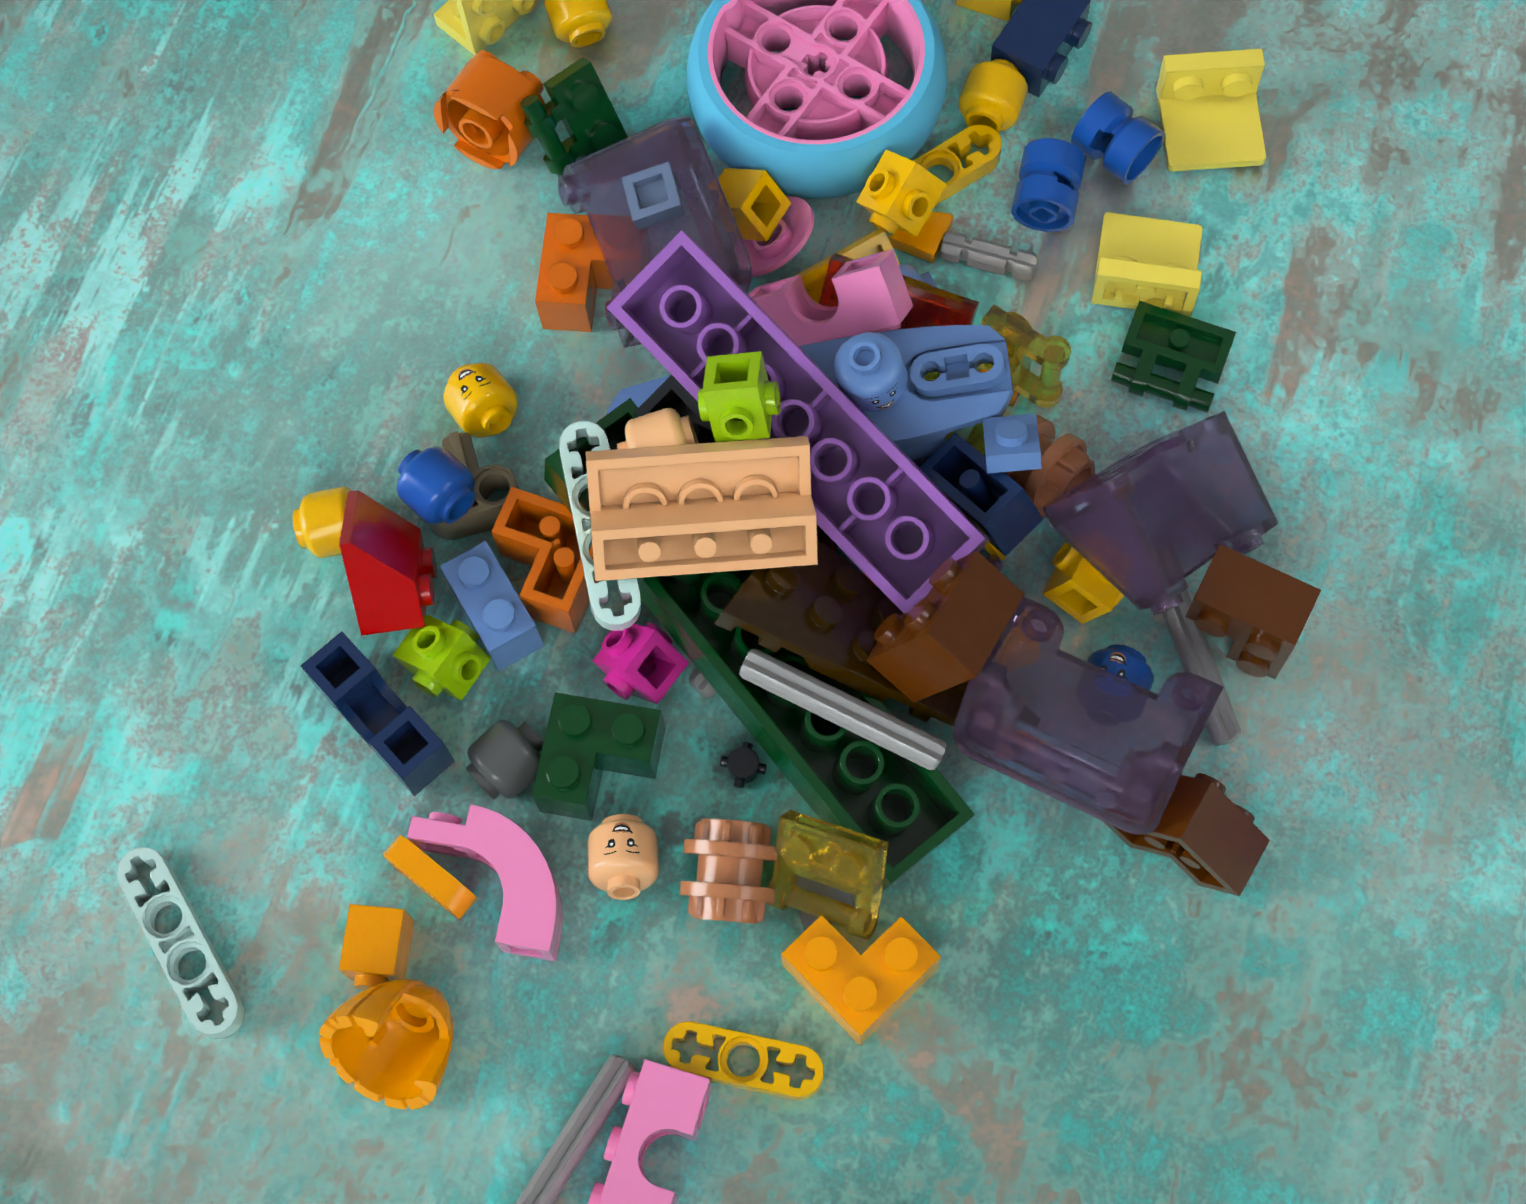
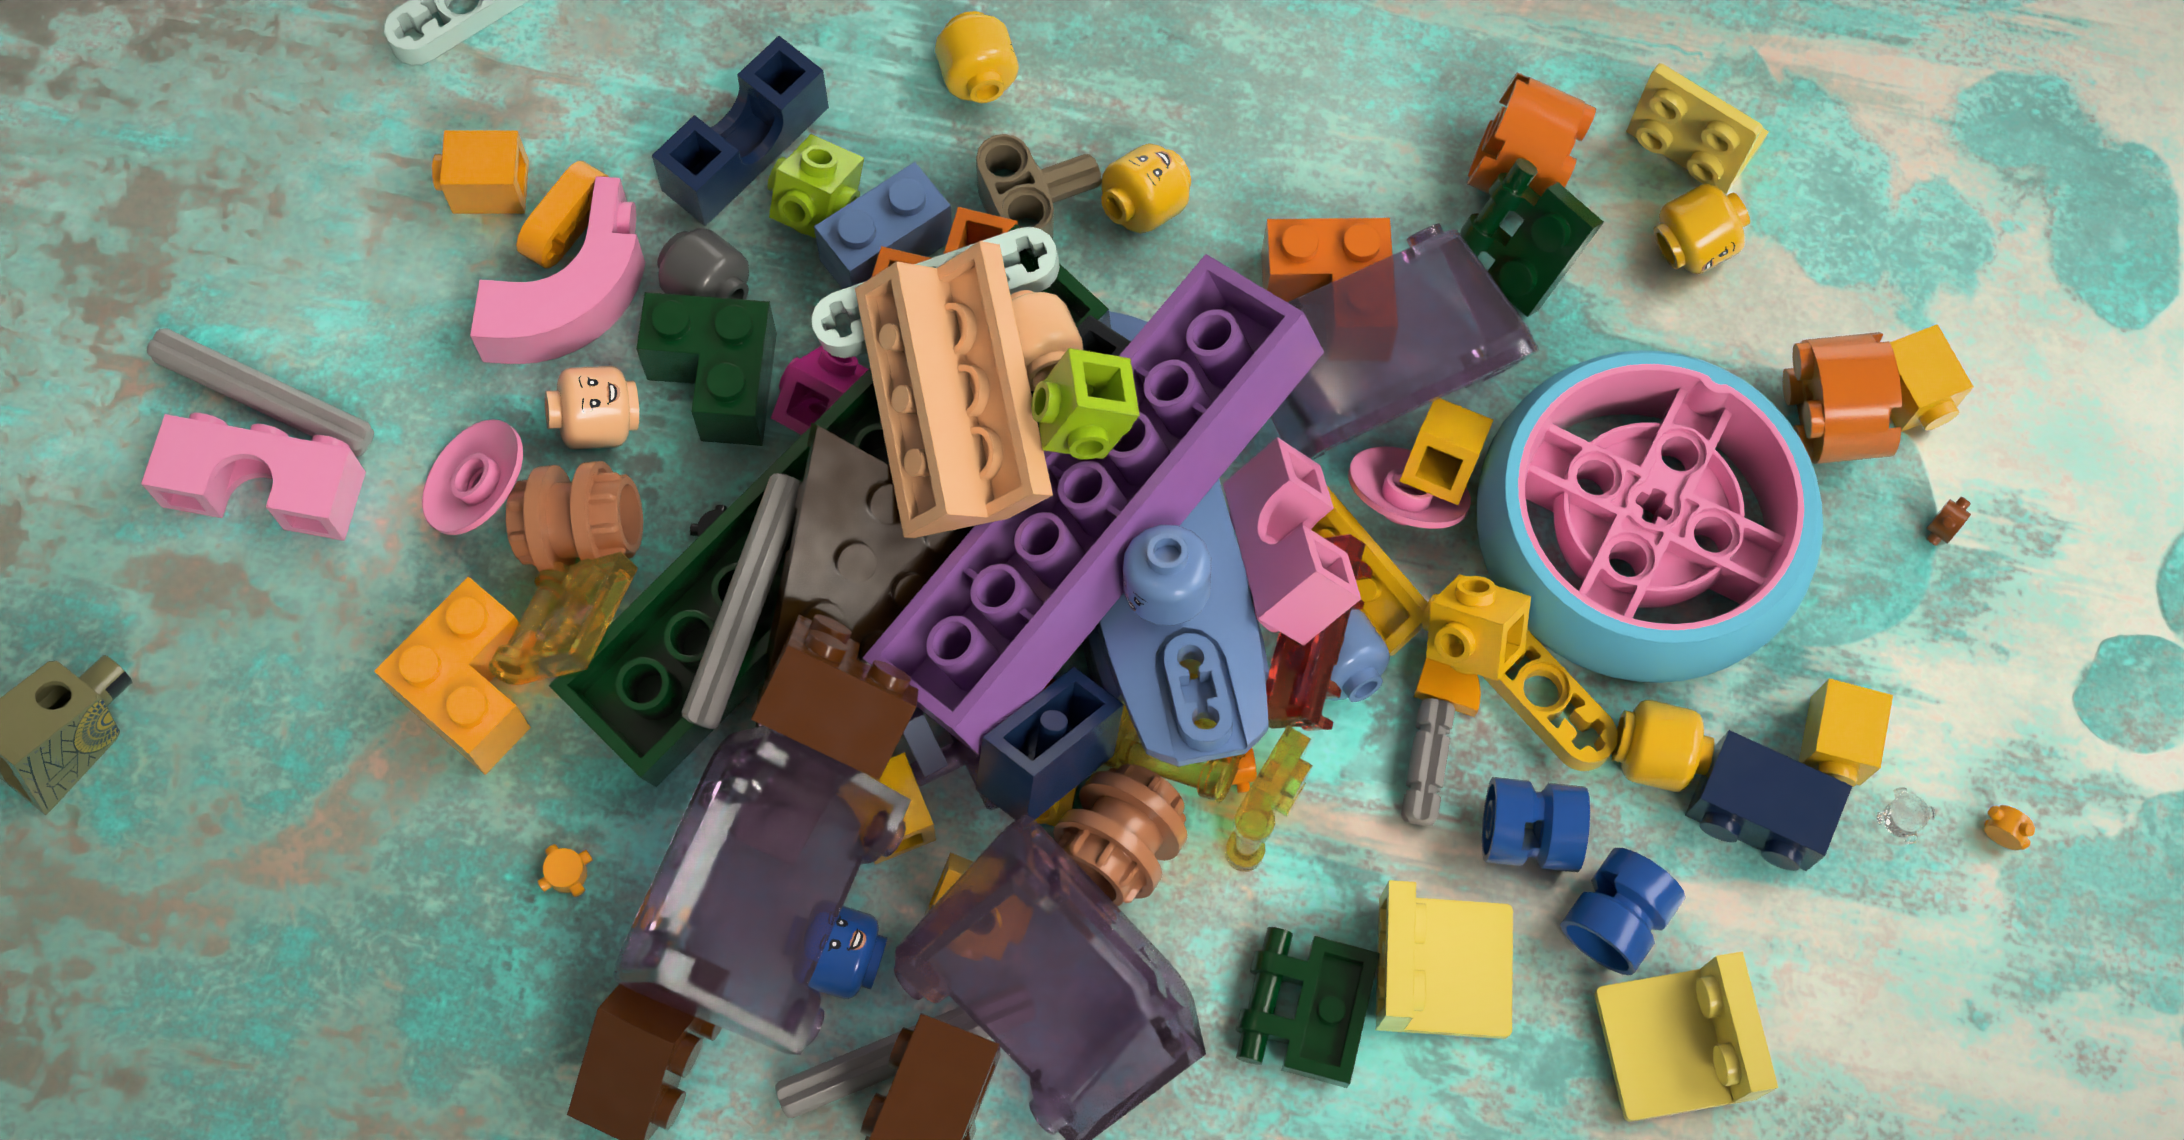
camera: 75 degrees right, 0 degrees up
light orange hair [319,979,453,1110] -> none
red slope [339,490,437,636] -> none
blue head [396,446,476,524] -> none
sand blue tile [621,161,686,230] -> none
yellow beam [663,1021,824,1100] -> none
medium blue bracket [983,414,1042,474] -> none
none -> bright pink dish [422,419,523,535]
none -> light orange piece [537,844,593,897]

